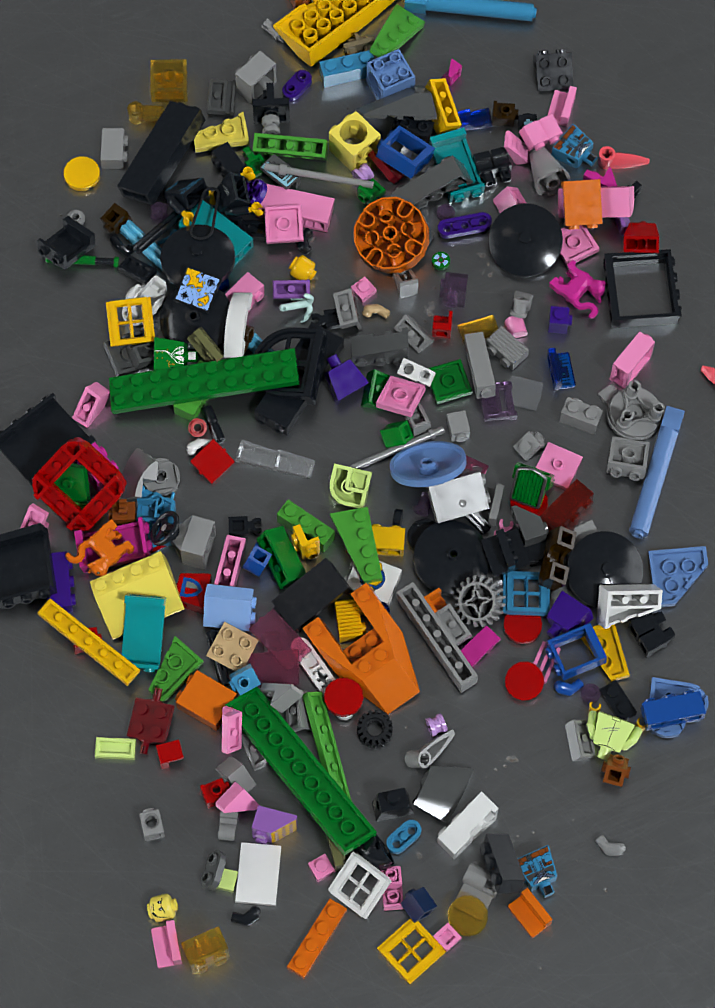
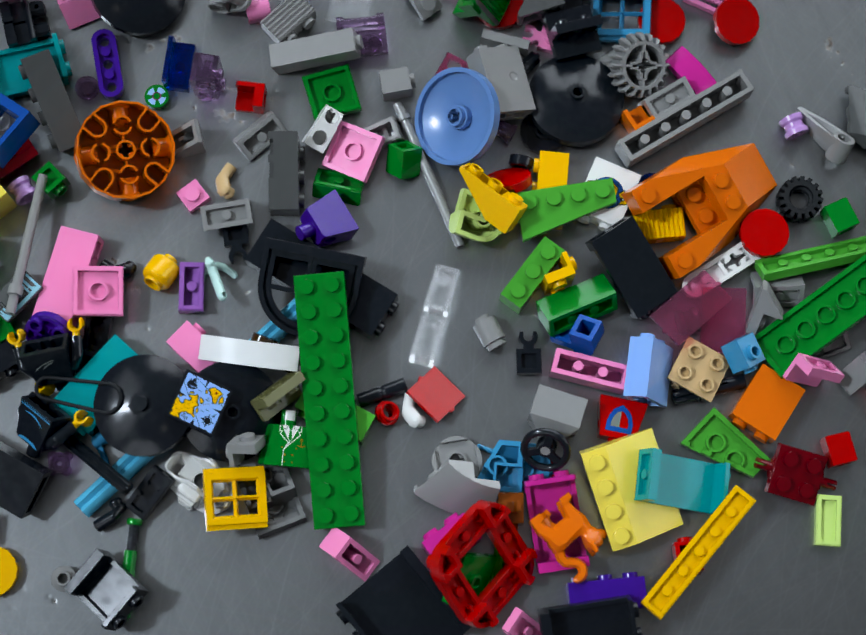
camera: 90 degrees left, 10 degrees up
dark brown brick [100,203,133,235] -> none
clear yellow plate [458,315,498,344] -> none
none -> clear blue panel [162,35,196,93]
none -> light grey bracket [225,432,266,467]
none -> yellow slope [459,162,528,234]
none -> light grey brick [473,313,507,352]
none -> red tile [487,168,532,193]
none -> green panel [819,197,860,239]

